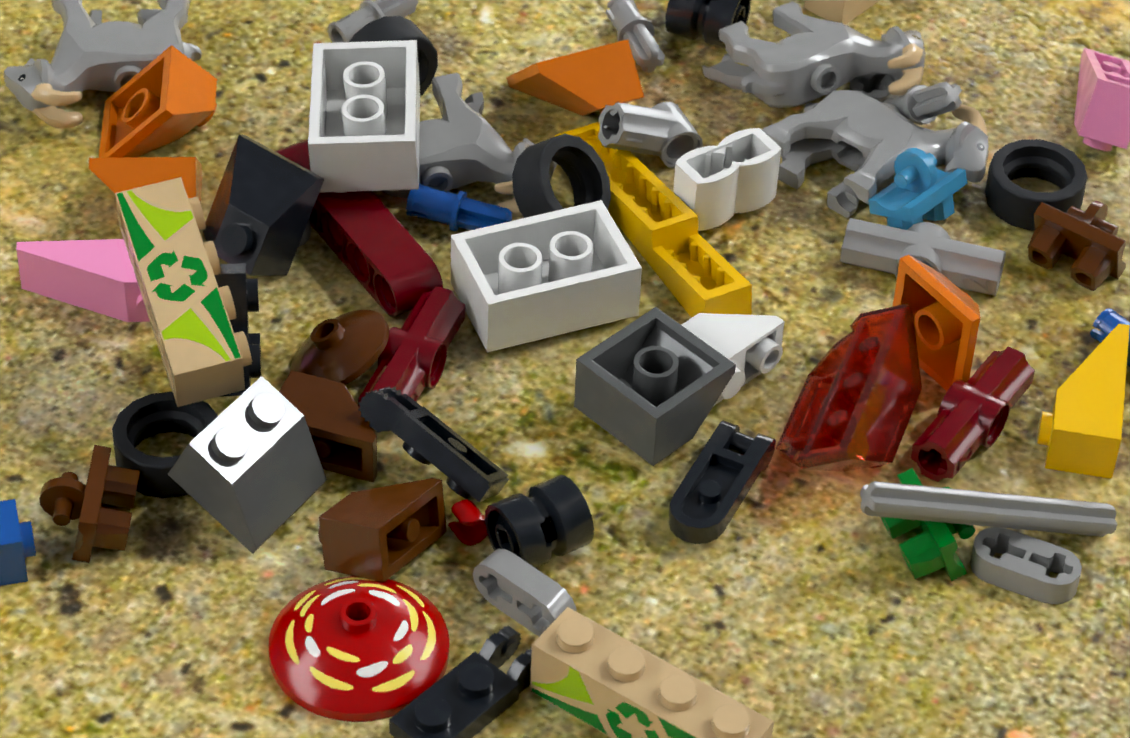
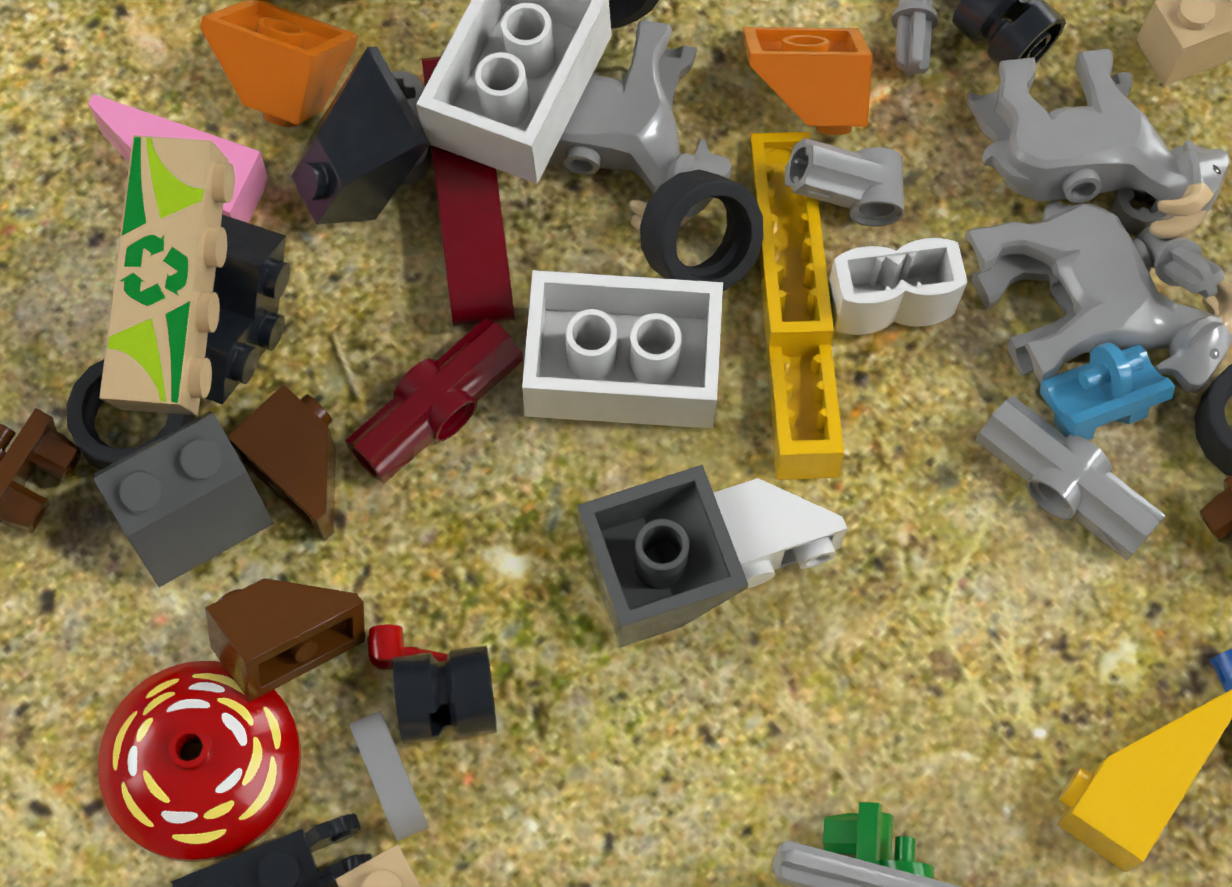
camera: 25 degrees right, 25 degrees up
reddish brown dish [290,310,389,385] -> none
black hinge [358,386,509,502] -> none
blue axle [406,184,512,232] -> none
black plate [668,420,776,544] -> none
clear red wedge [776,303,922,472] -> none
orange slope [888,254,981,391] -> none
dark red piece [911,347,1035,482] -> none

